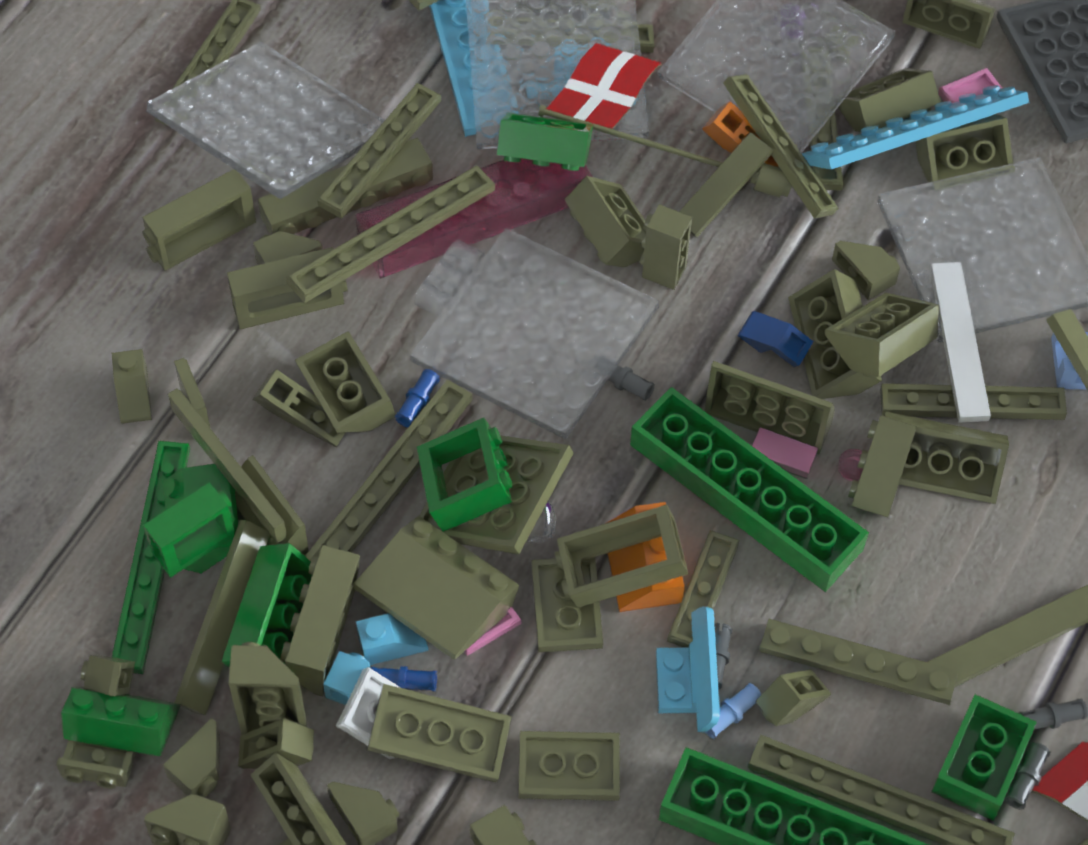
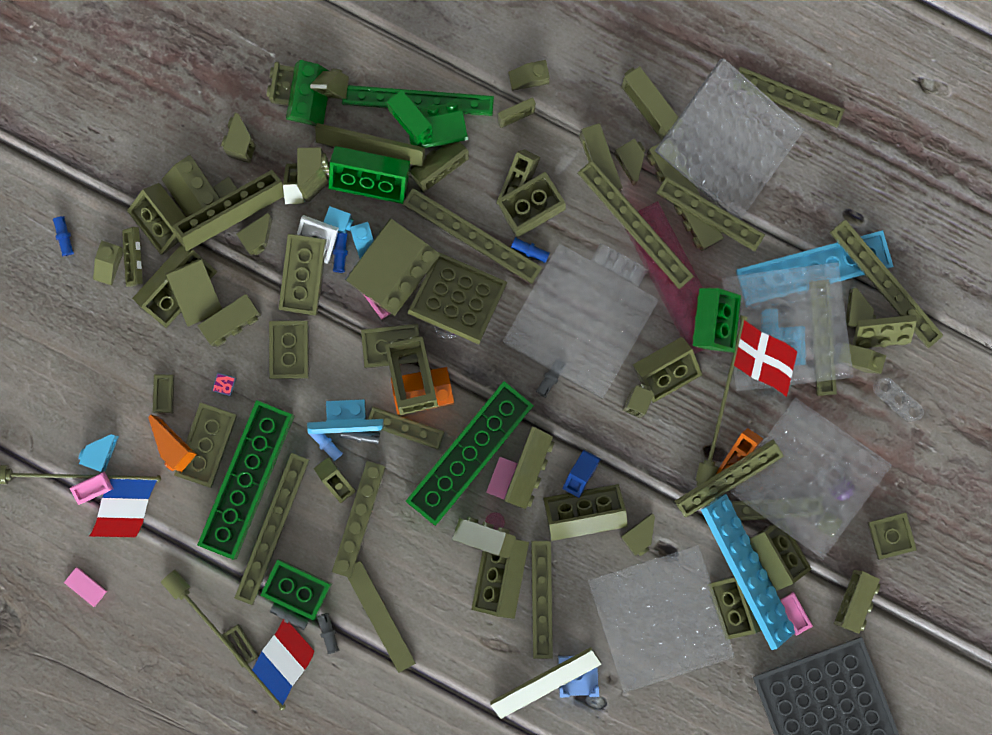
camera: 85 degrees right, 25 degrees up
olive slope [163,718,220,797] -> none
olive tile [168,388,287,543] -> none
olive slope [281,545,360,697] -> none
green window [417,417,513,532] -> none
olive tile [679,132,773,238] -> none
olive slope [825,293,939,378] -> none
white tile [930,262,991,423] -> none

